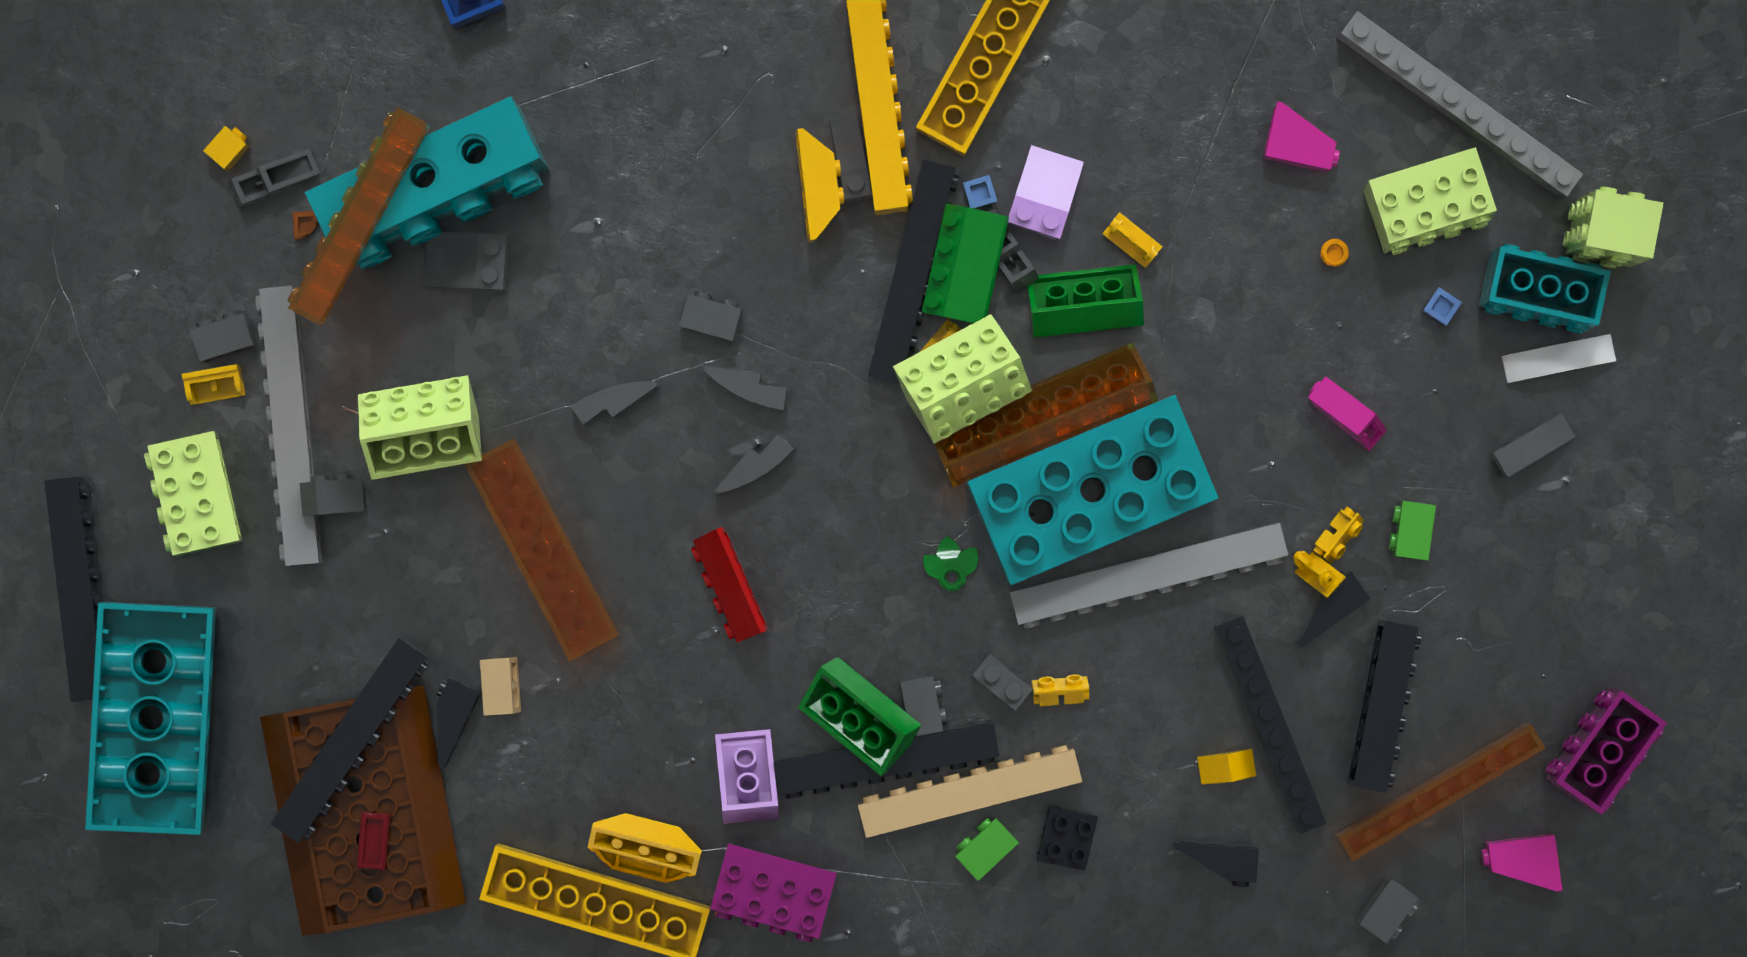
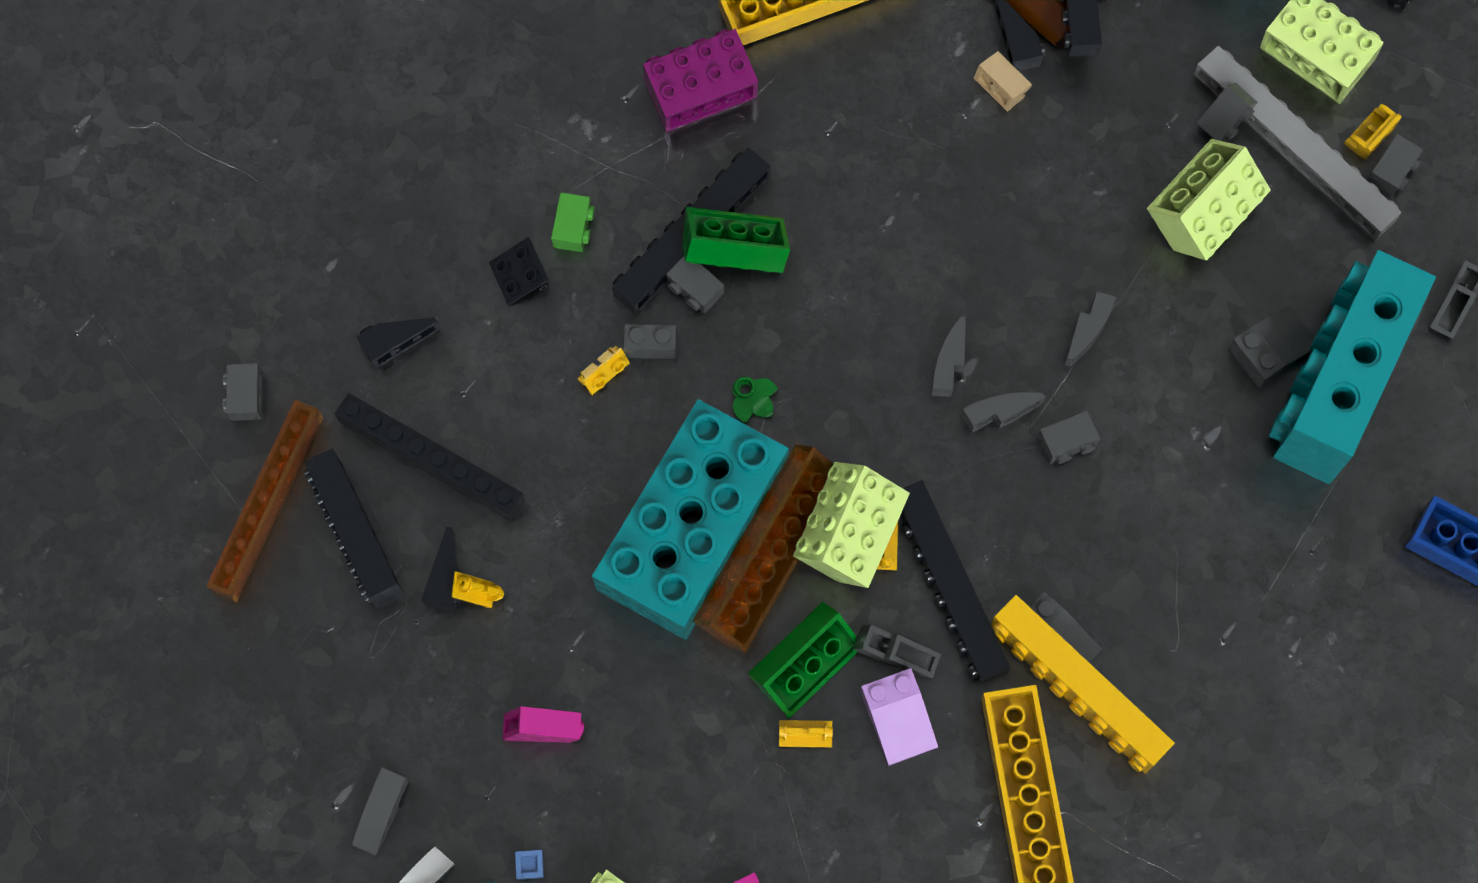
camera: 145 degrees right, 15 degrees down
clear orange brick [288,107,430,326] -> none
clear orange brick [464,438,621,662] -> none
yellow wedge [587,813,702,883] -> none
red slope [691,527,768,643] -> none
lavender slope [715,729,779,824] -> none
yellow wedge [795,128,844,243] -> none
tan brick [858,745,1082,838] -> none
green slope [922,203,1009,324] -> none
medium blue plate [963,175,997,209] -> none
light grey brick [1009,523,1288,629] -> none
yellow slope [1197,748,1256,784] -> none
yellow hinge [1313,506,1364,564] -> none
light orange tile [1320,239,1349,267] -> none
bright green brick [1388,501,1436,561] -> none
dark pink slope [1481,833,1563,891] -> none
magenta brick [1544,688,1667,815] -> none

